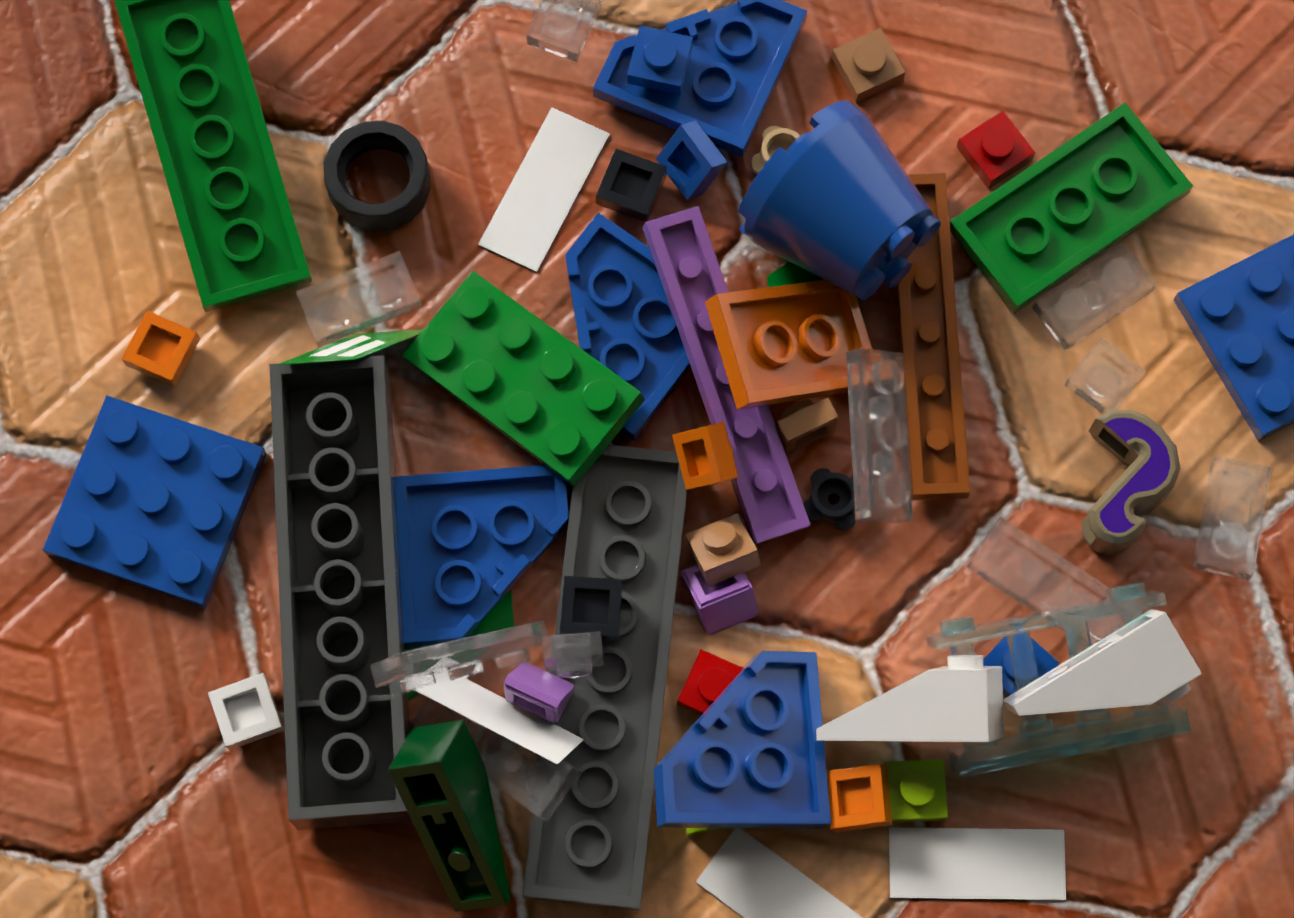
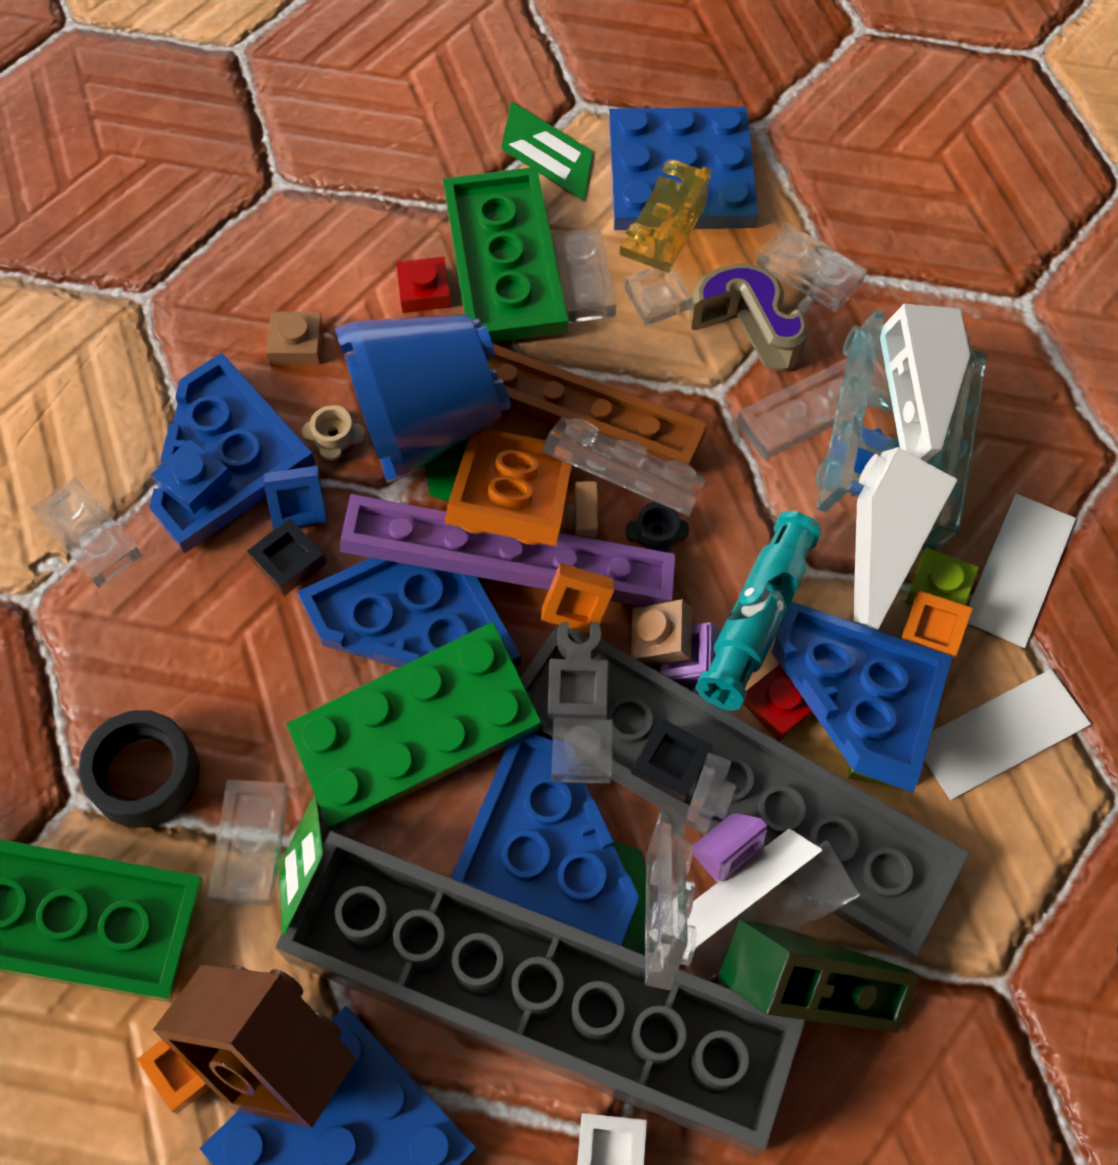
camera: 65 degrees left, 10 degrees down
white sticker [478,108,610,272] -> none
none -> reddish brown brick [153,965,357,1128]
none -> green sticker [501,101,593,201]
none -> flat silver plate [548,622,608,723]
none -> clear plate [552,718,612,784]
none -> clear yellow hinge [619,160,712,273]
none -> teal piece [695,511,822,711]

